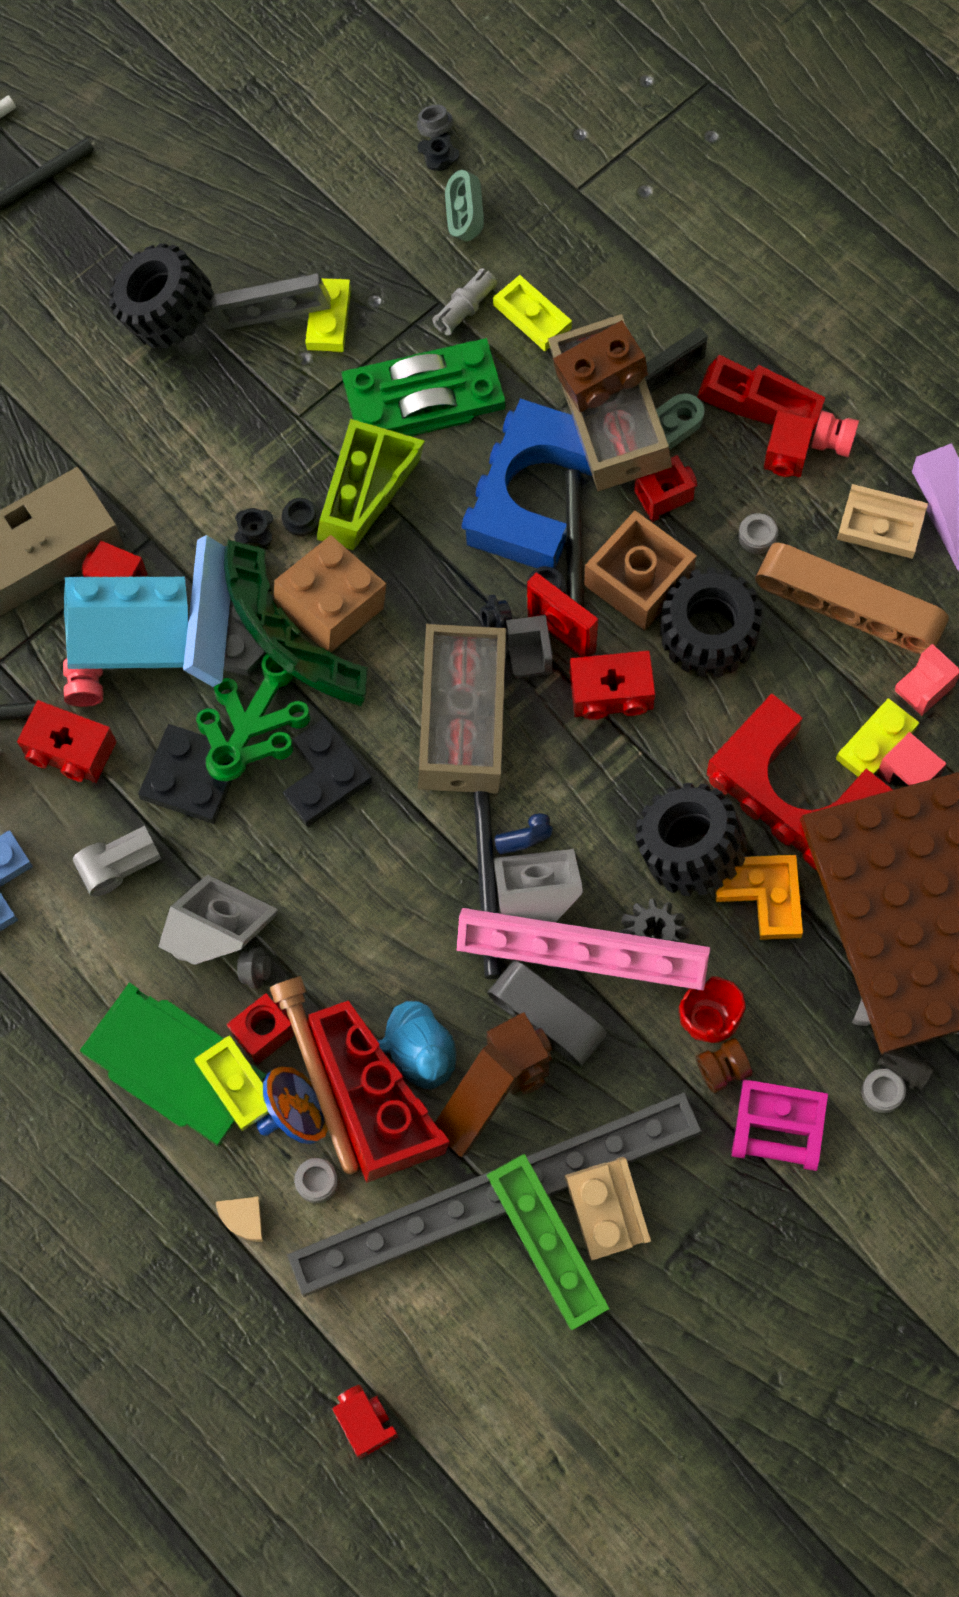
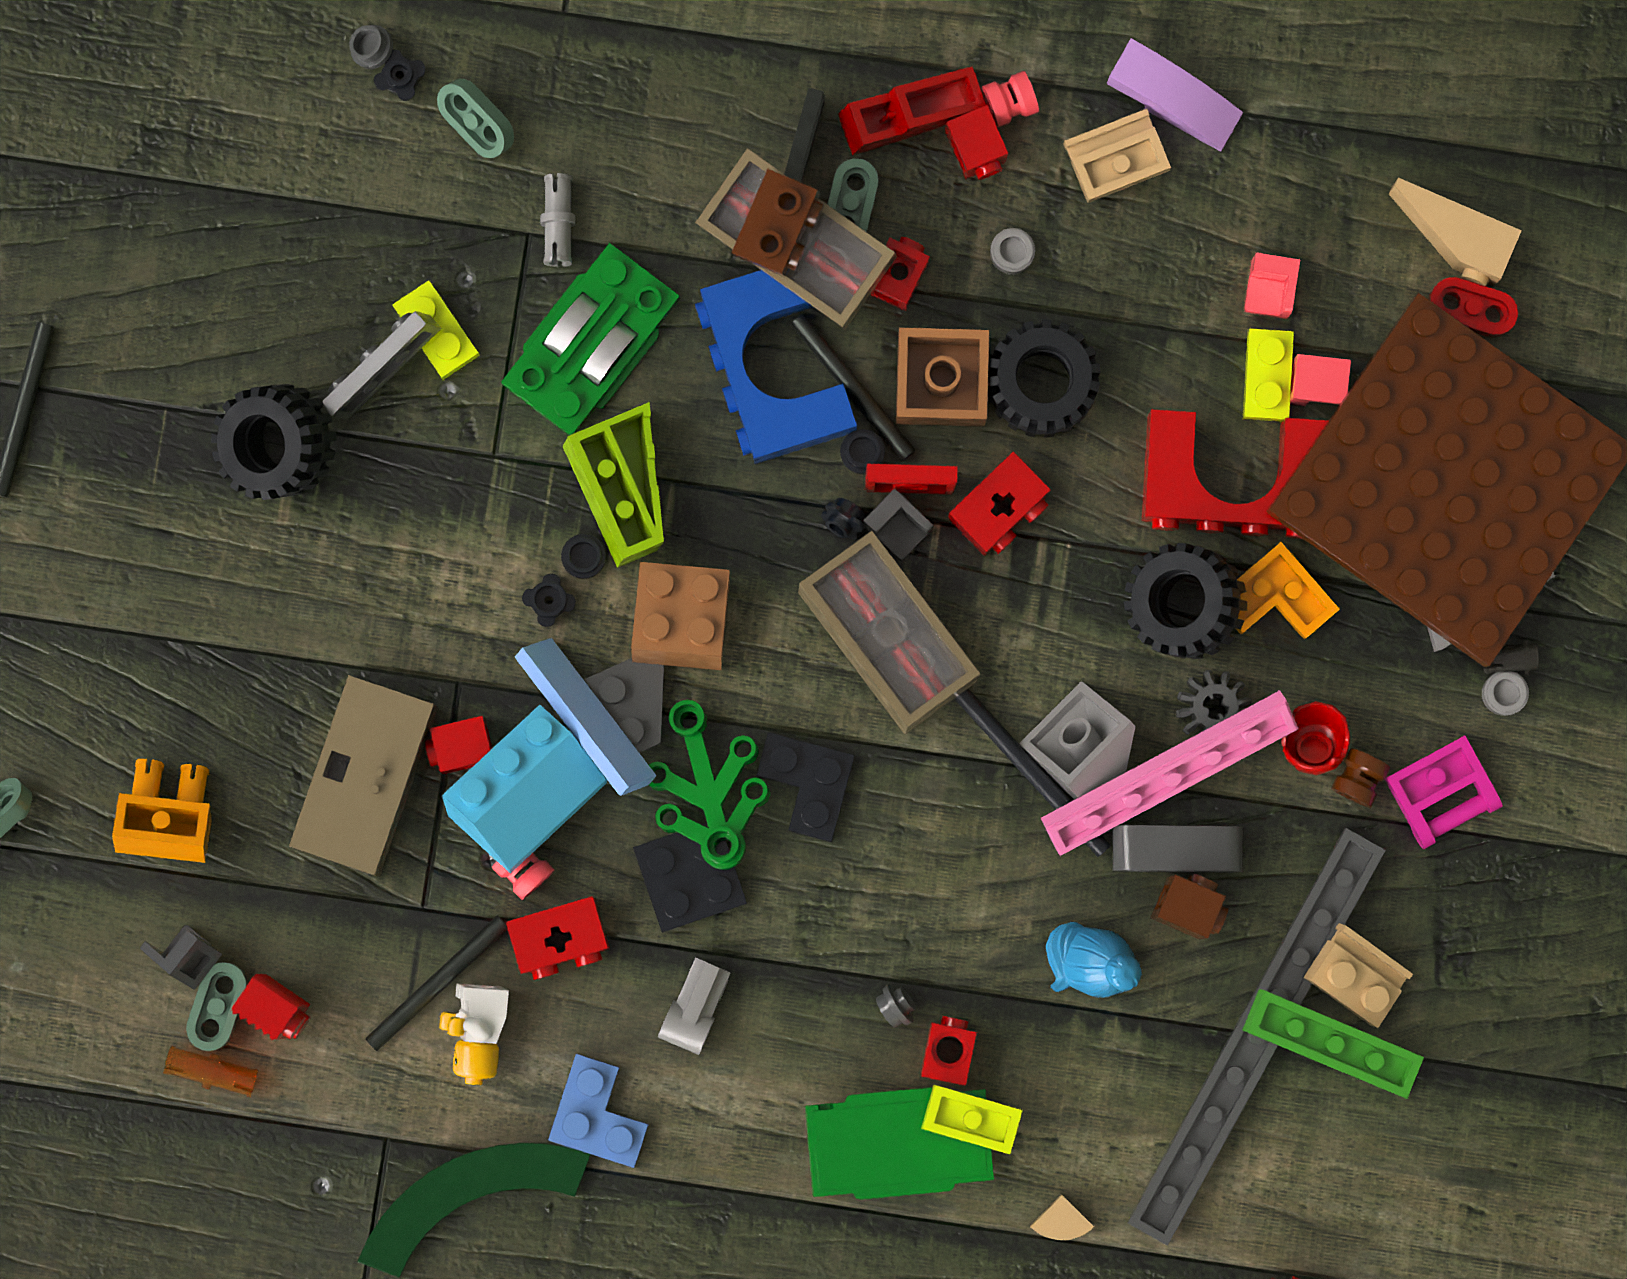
camera: 45 degrees left, 15 degrees up
light grey slope [158,875,278,965] -> none
dark green tile [224,539,368,706] -> none
shield [257,1066,328,1144] -> none
medium nougat piece [269,976,359,1175] -> none
light grey tile [295,1158,338,1203] -> none
red wedge [308,1001,450,1183] -> none
reddish brown tile [435,1043,522,1158] -> none
neon yellow plate [493,275,572,351] -> none
dark blue arm [495,813,553,854] -> none
medium nougat beam [755,543,949,655] -> none

